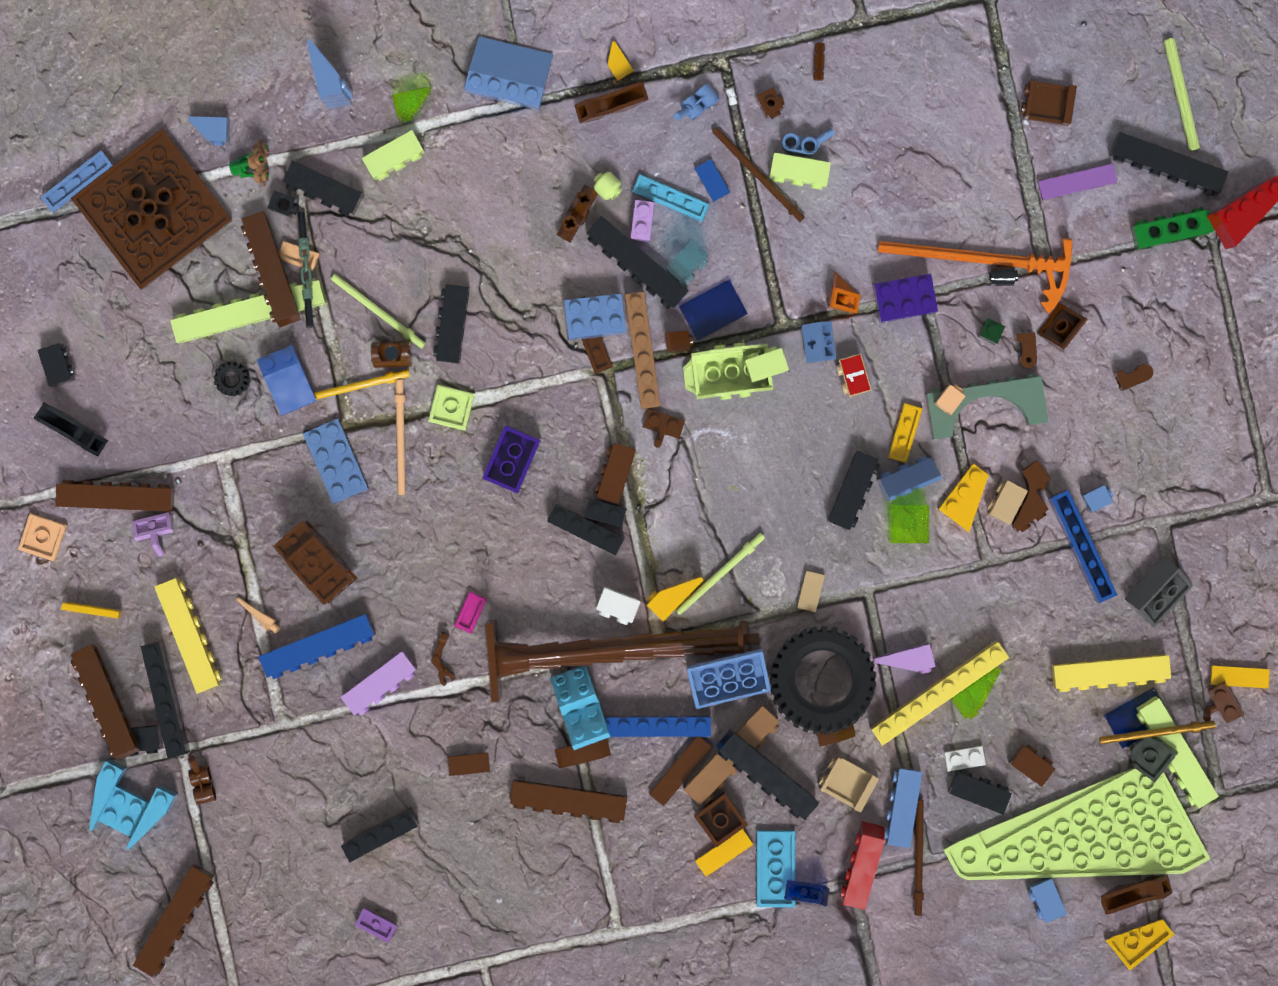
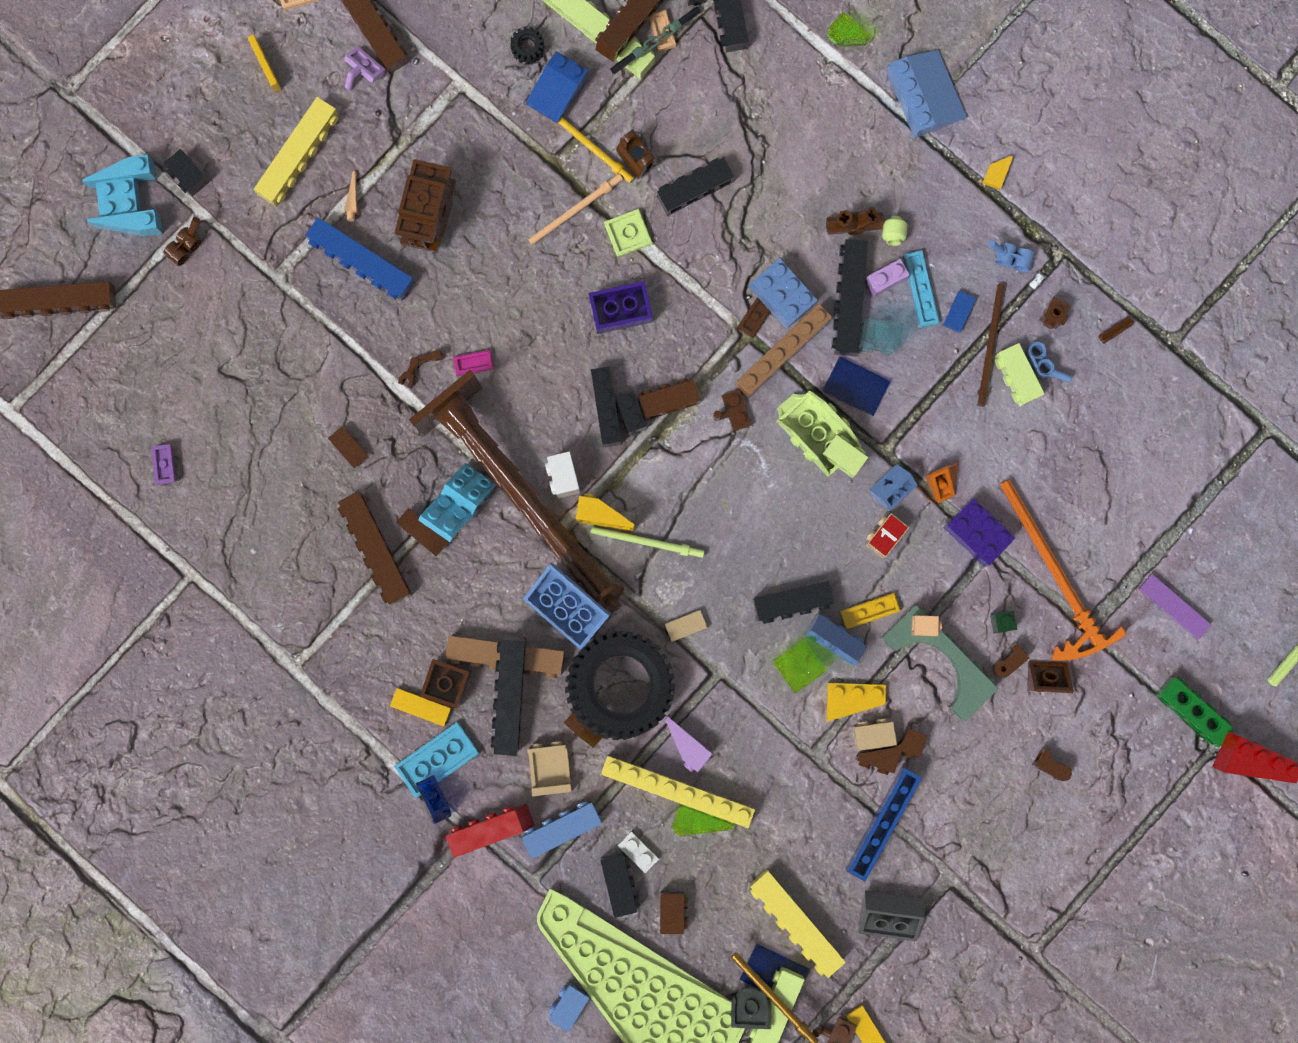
camera: 50 degrees right, 5 degrees down
reddish brown brick [71,644,141,760] -> none
black brick [140,641,190,759] -> none
medium blue plate [303,419,369,504] -> none
yellowish green bar [331,274,426,349] -> none
lavender brick [341,651,418,716] -> none
black brick [341,807,419,863] -> none
yellowish green brick [362,130,425,181] -> none
reddish brown arch [574,82,649,124] -> none
blue brick [604,715,711,737] -> none
reddish brown tile [649,737,713,807] -> none
reddish brown slope [665,331,694,354] -> none
reddish brown bar [913,800,924,916] -> none
black brick [990,266,1018,286] -> none
reddish brown panel [1021,79,1077,126] -> none
medium blue brick [1081,485,1113,513] -> none
black brick [1109,132,1229,197] -> none

